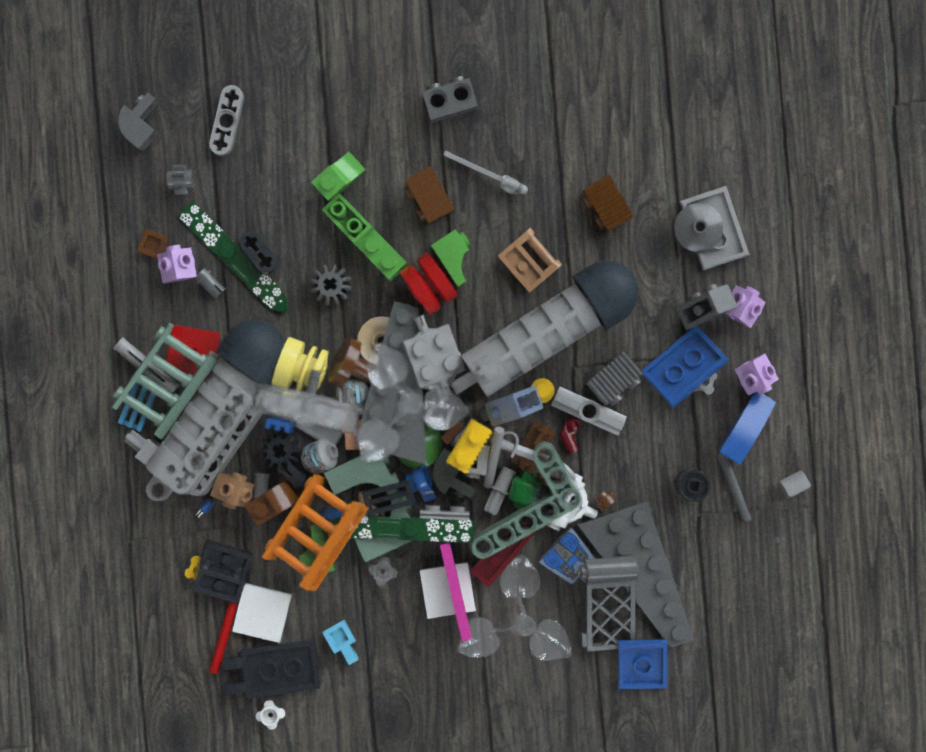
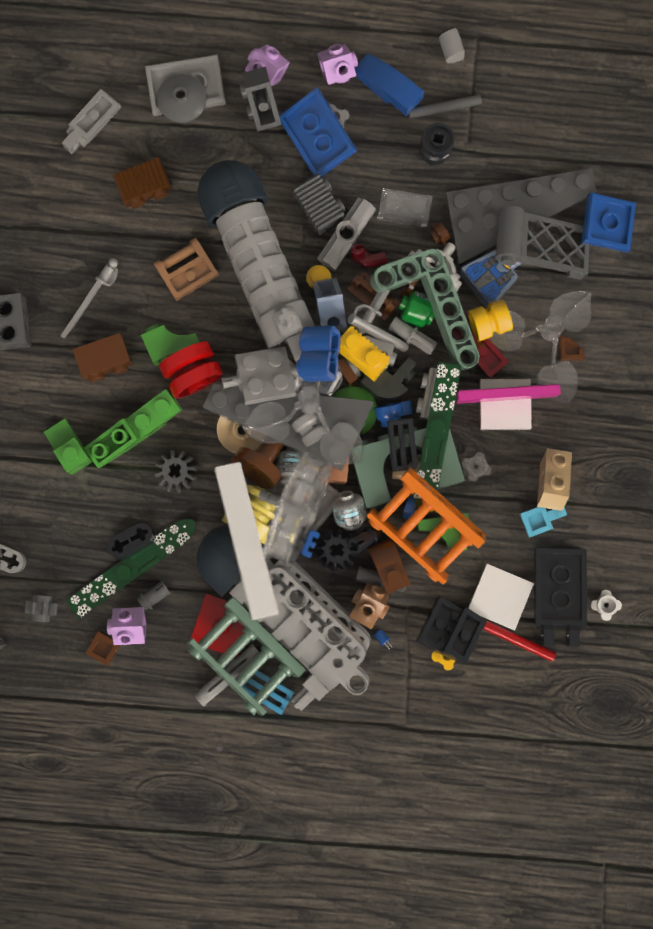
camera: 85 degrees left, 5 degrees down
none -> light grey hinge [62,89,121,154]
none -> white tile [215,462,279,620]
none -> light grey wheel [292,411,327,447]
none -> blue brick [296,325,340,382]
none -> clear brick [378,188,432,227]
none -> yellow wheel [468,299,513,341]
none -> tan brick [537,448,572,511]
none -> reddish brown tile [558,335,585,361]

